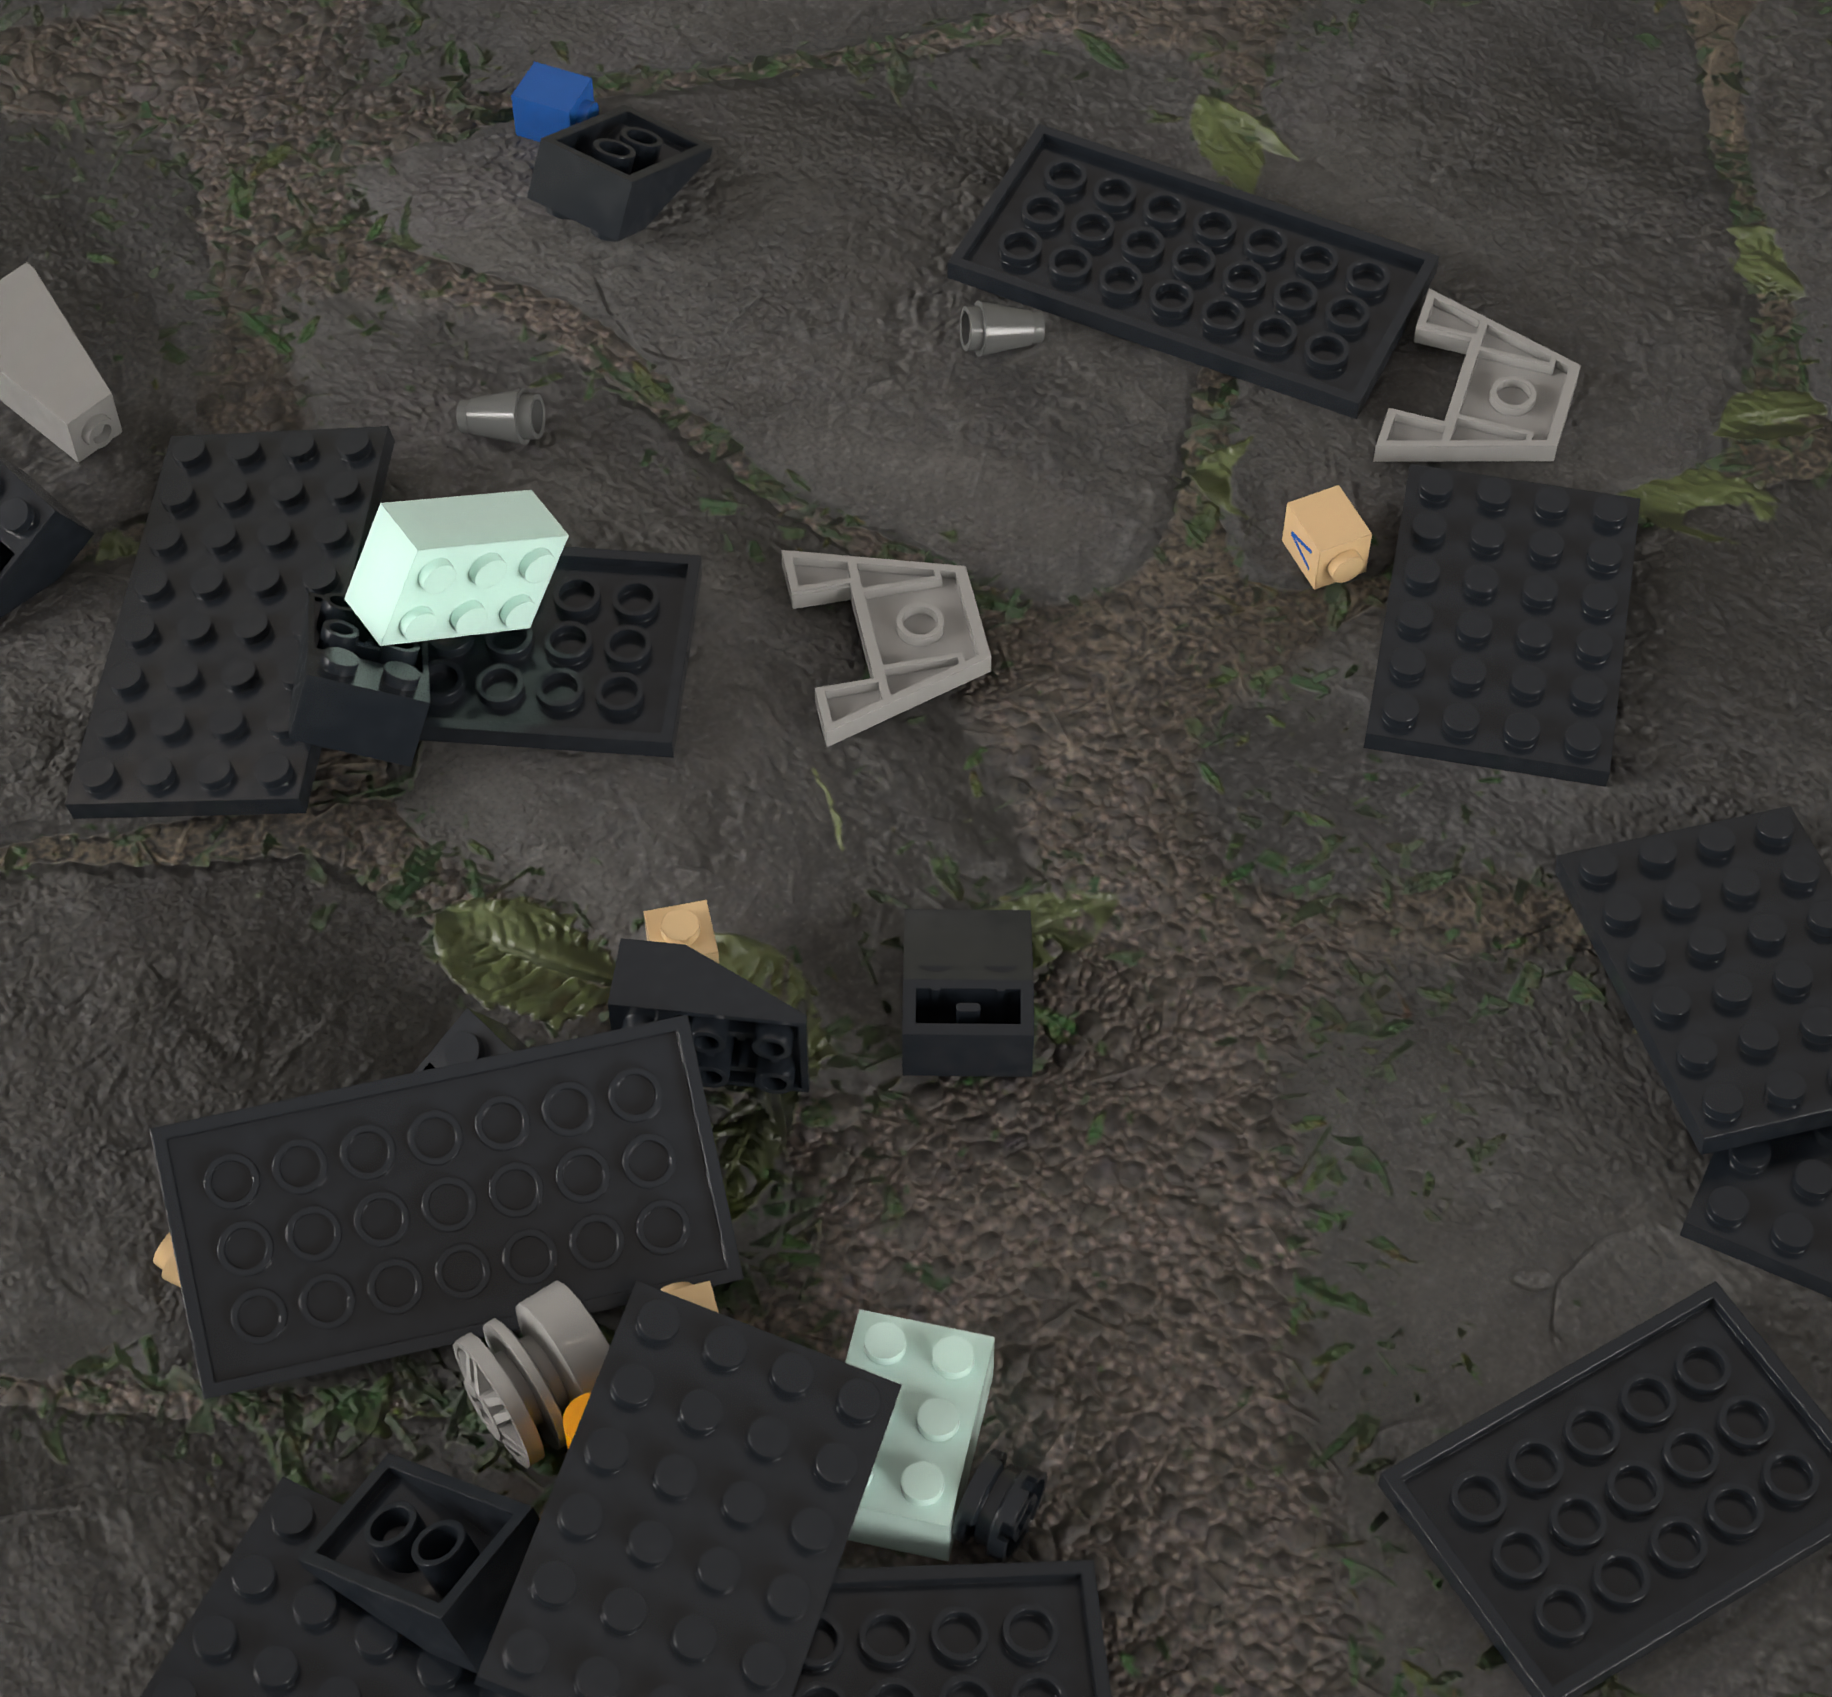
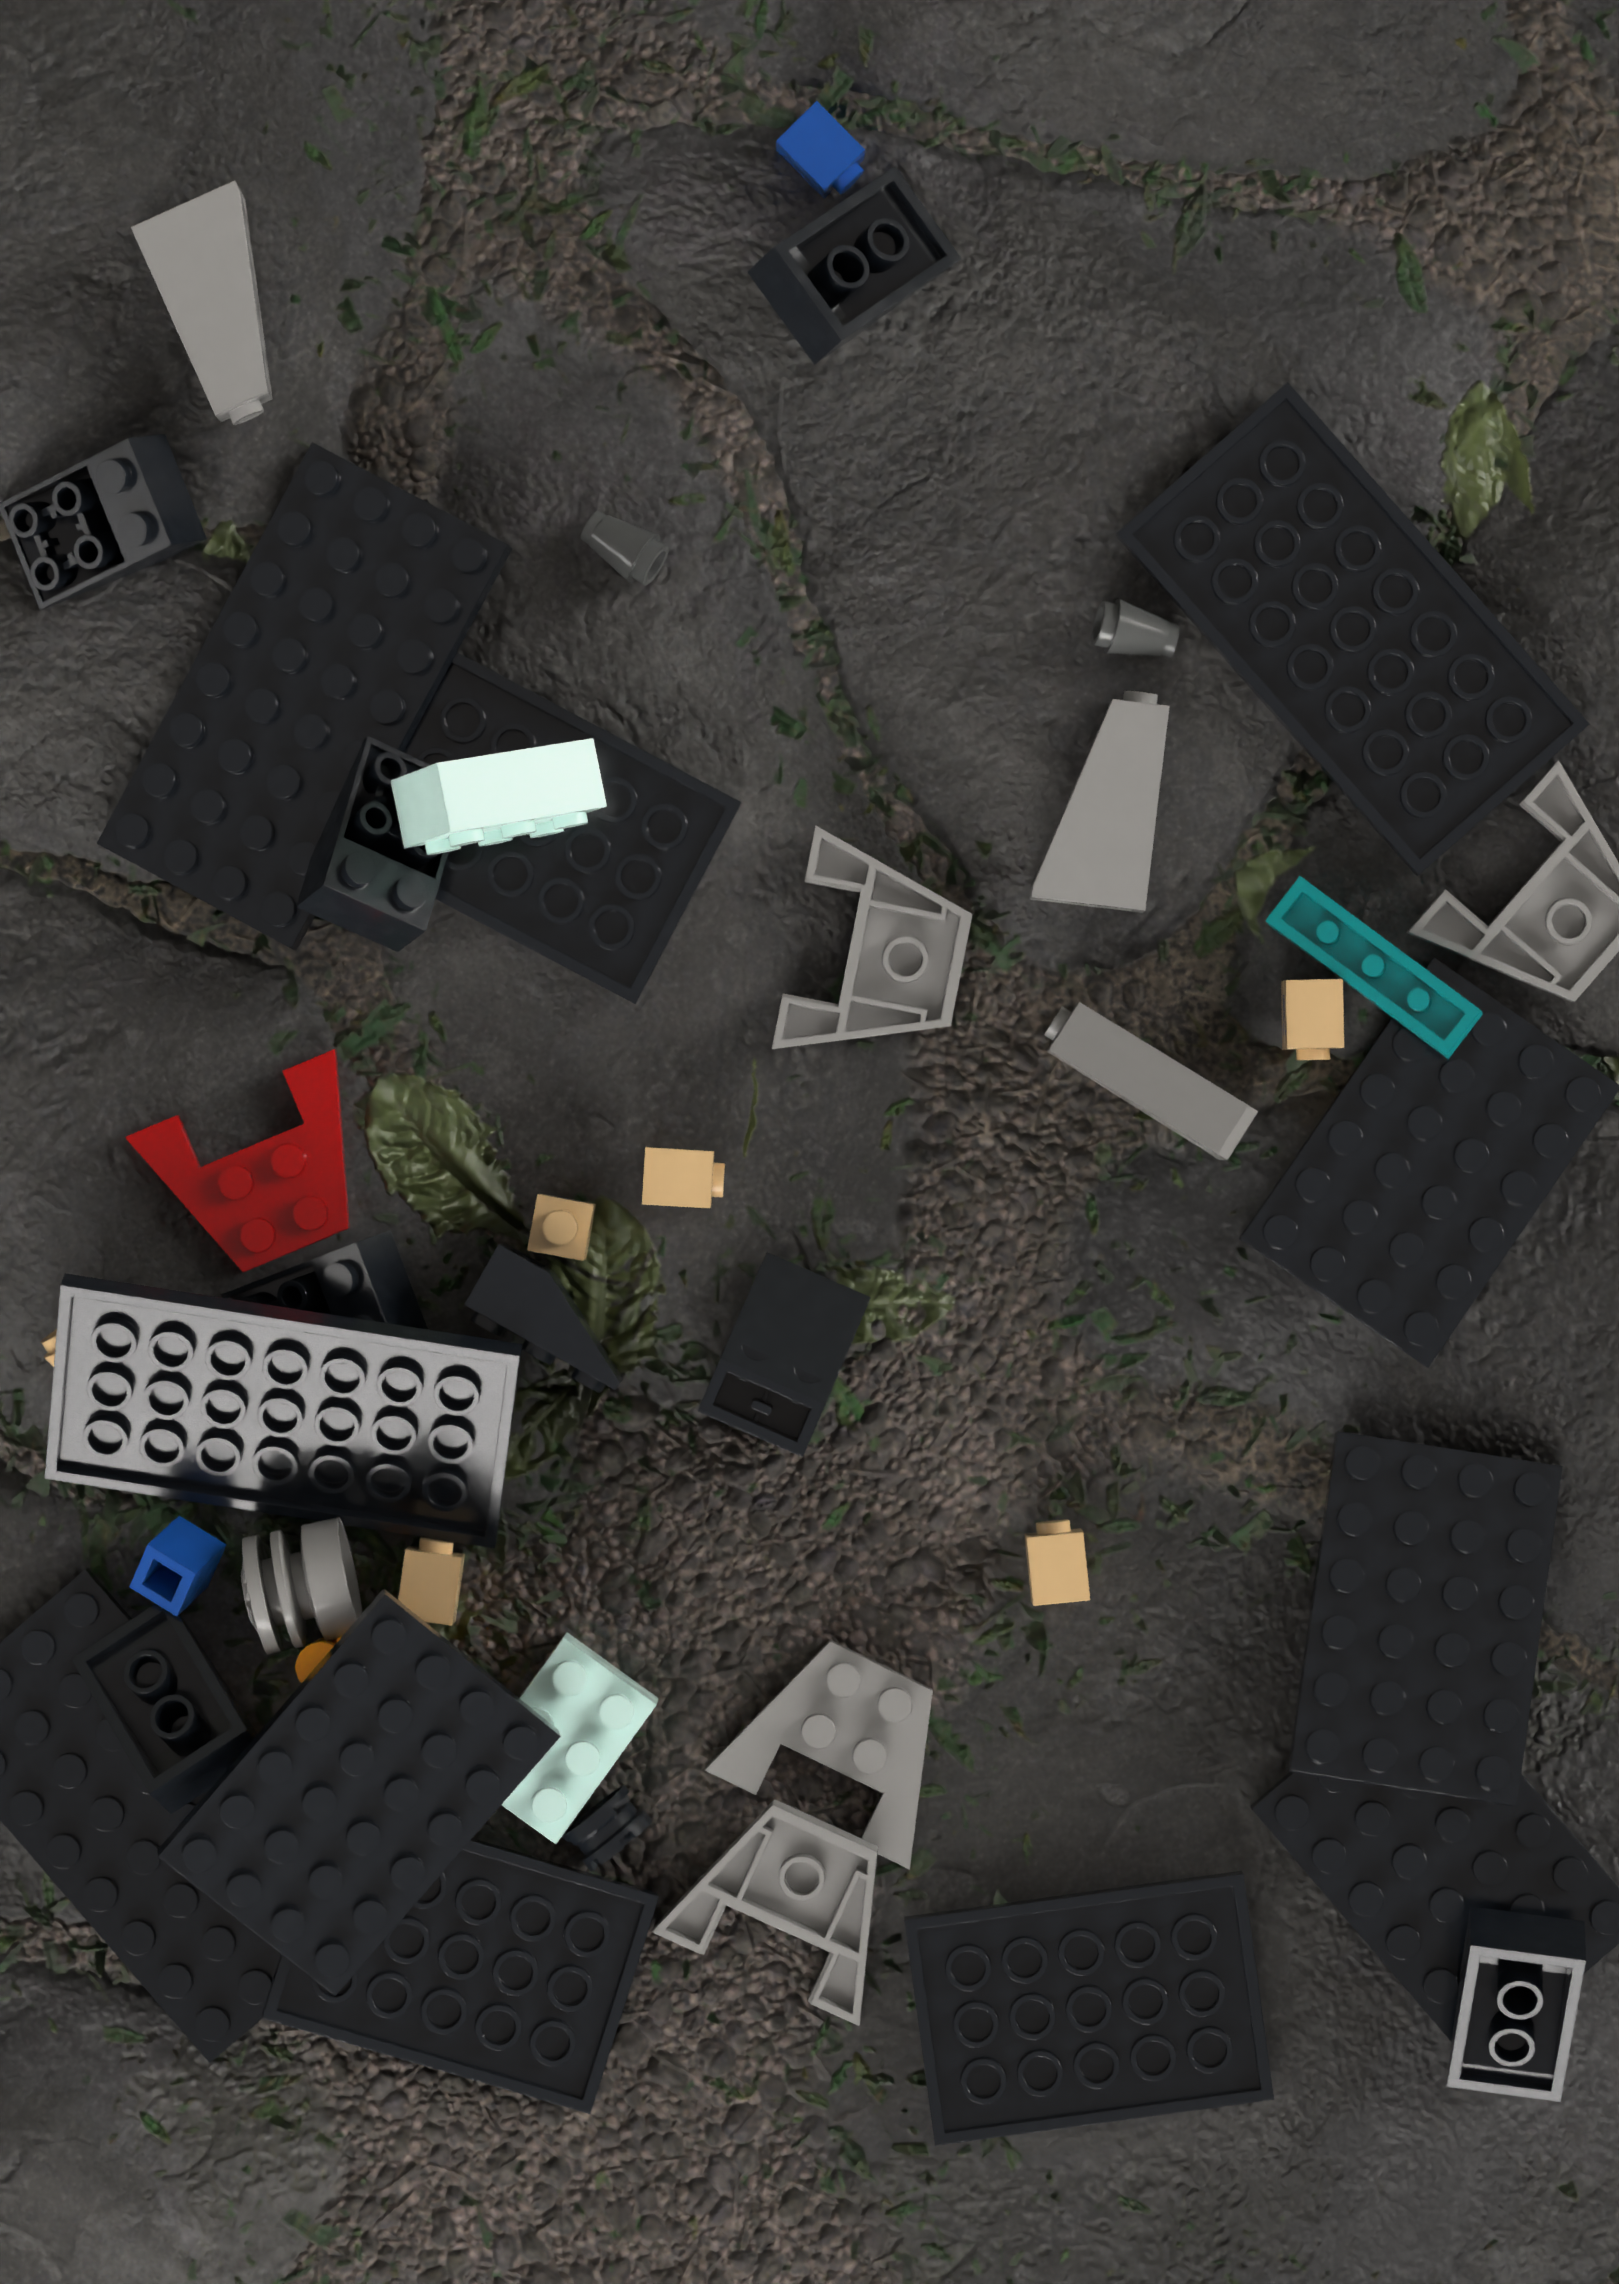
camera: 25 degrees right, 35 degrees up
none -> red wing [125,1049,350,1273]
none -> blue brick [129,1516,227,1616]
none -> tan brick [642,1147,725,1208]
none -> light grey wing [652,1799,878,2026]
none -> light grey wing [705,1640,933,1870]
none -> tan brick [1024,1519,1090,1606]
none -> light grey slope [1029,691,1170,913]
none -> light grey slope [1044,1002,1258,1160]
none -> teal plate [1265,876,1483,1059]

